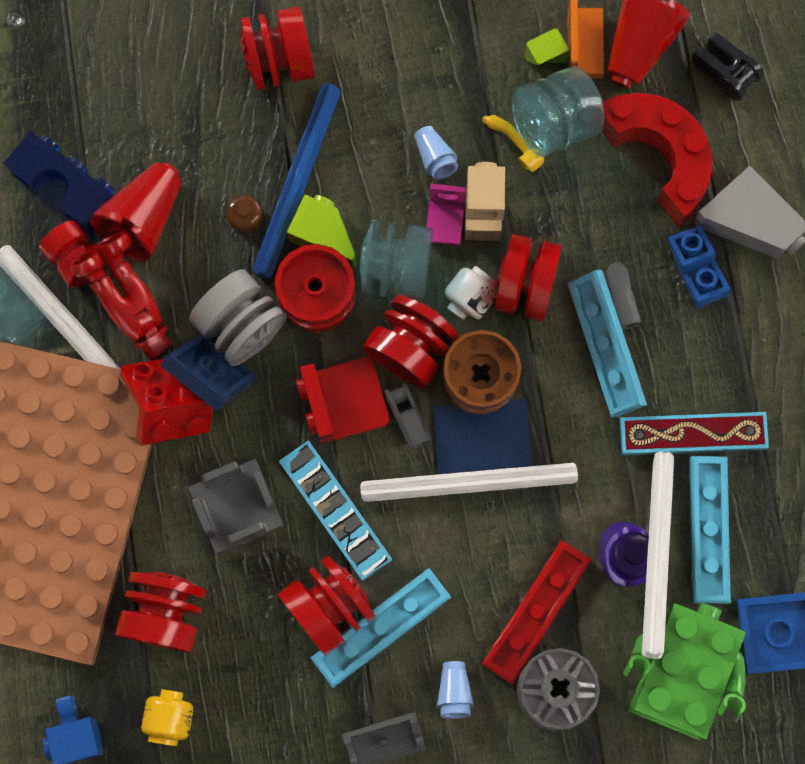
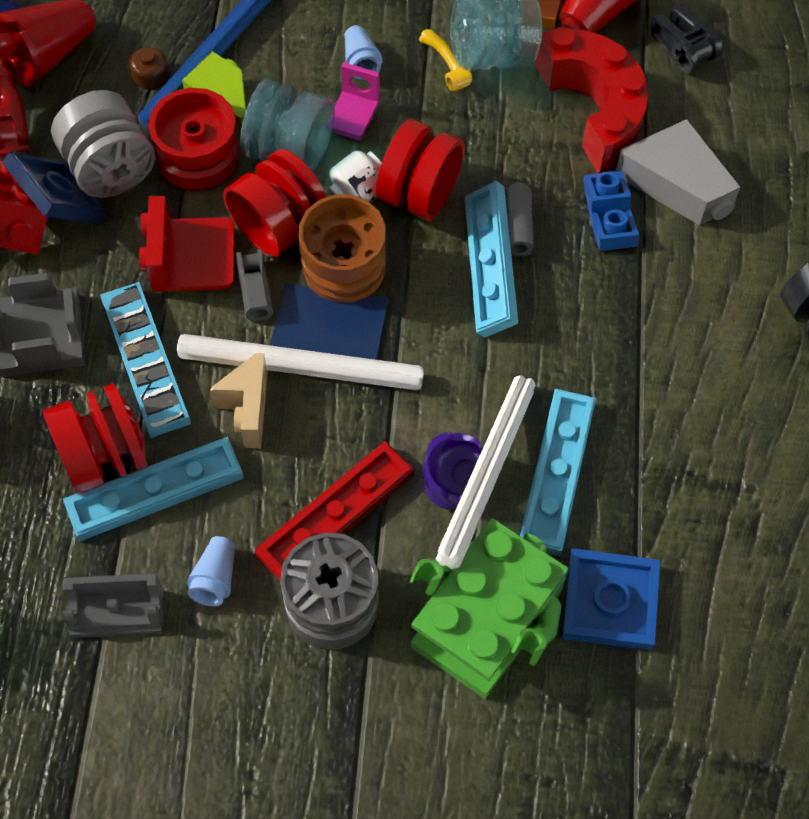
camera: 10 degrees right, 15 degrees down
tan arch [465,162,505,241] -> none
tile [619,412,769,455] -> none
none -> tan slope [210,353,268,449]

